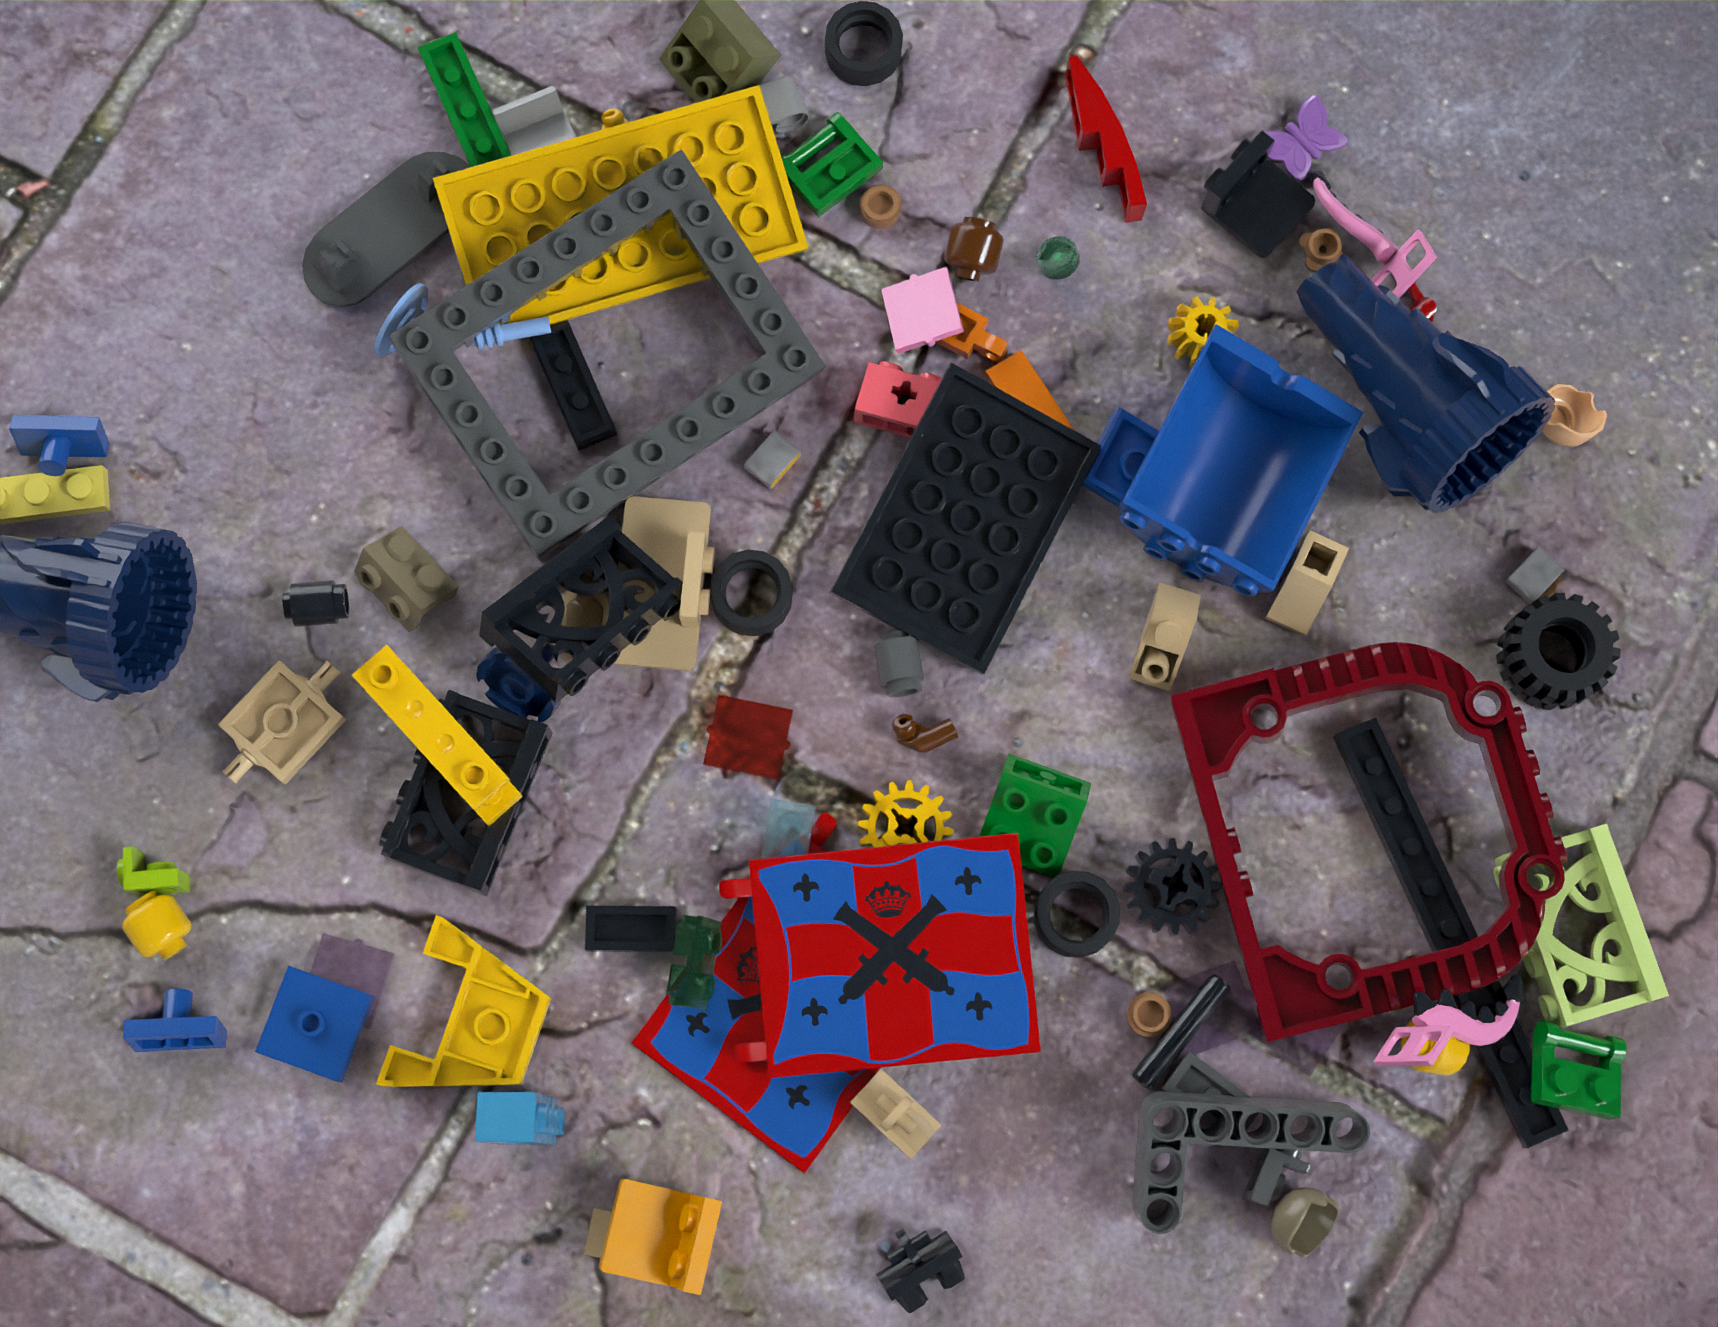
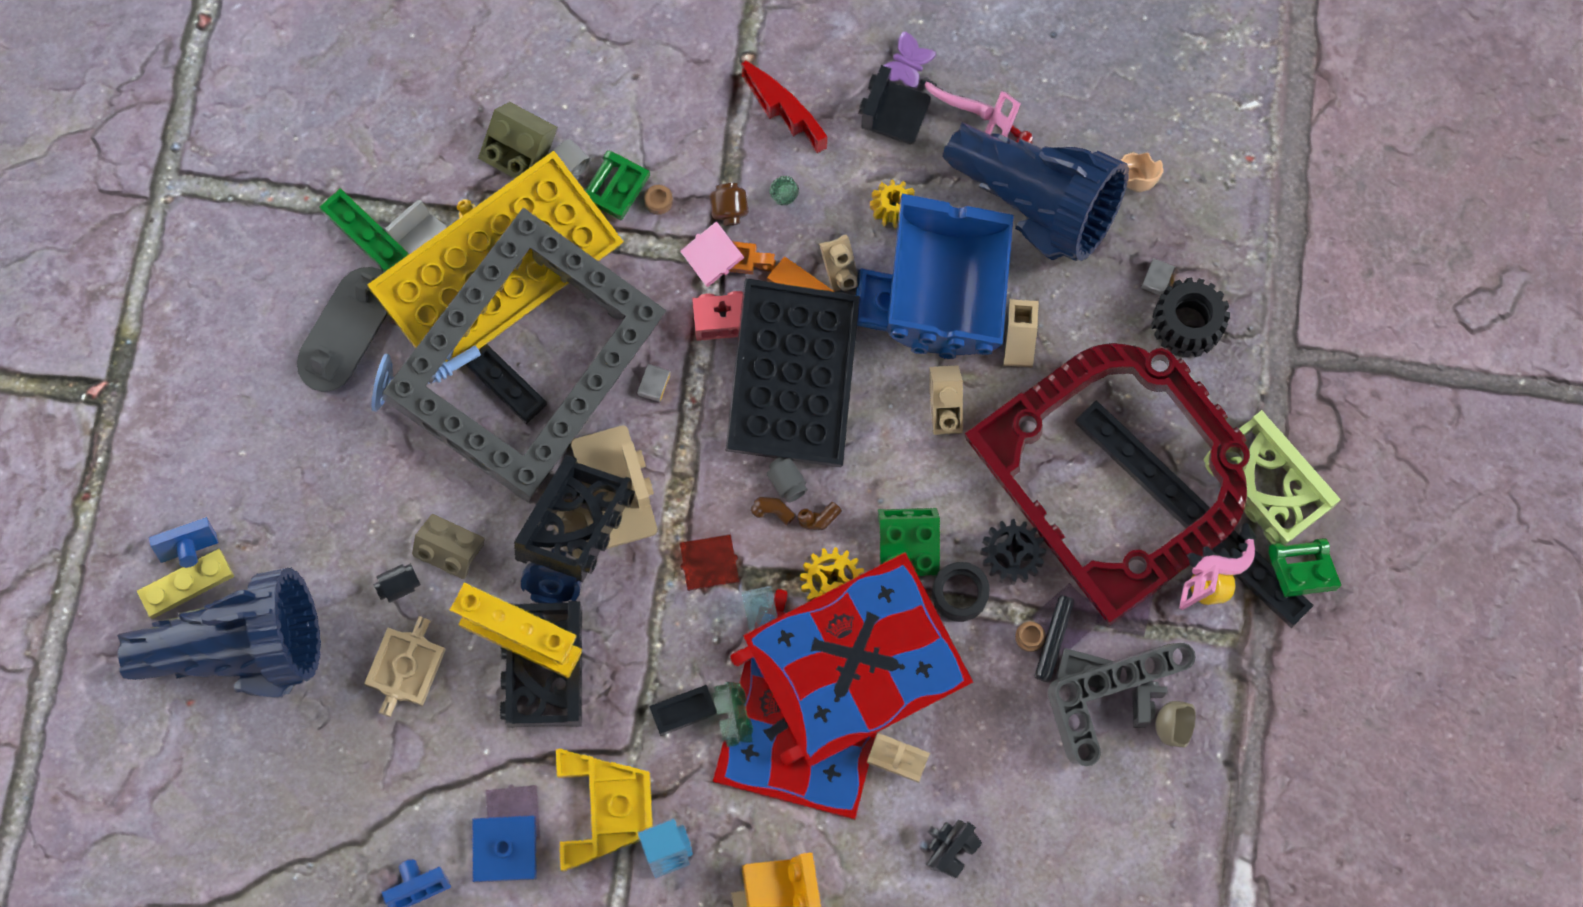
camera: 20 degrees left, 5 degrees down
lime bracket [117,846,190,897] -> none
yellow head [122,891,192,960] -> none
black tyre [710,549,793,636] -> none
black tyre [825,1,903,86] -> none
medium nougat plate [1299,228,1344,272] -> none
none -> reddish brown arm [751,497,796,526]
none -> tan hips [819,235,858,291]

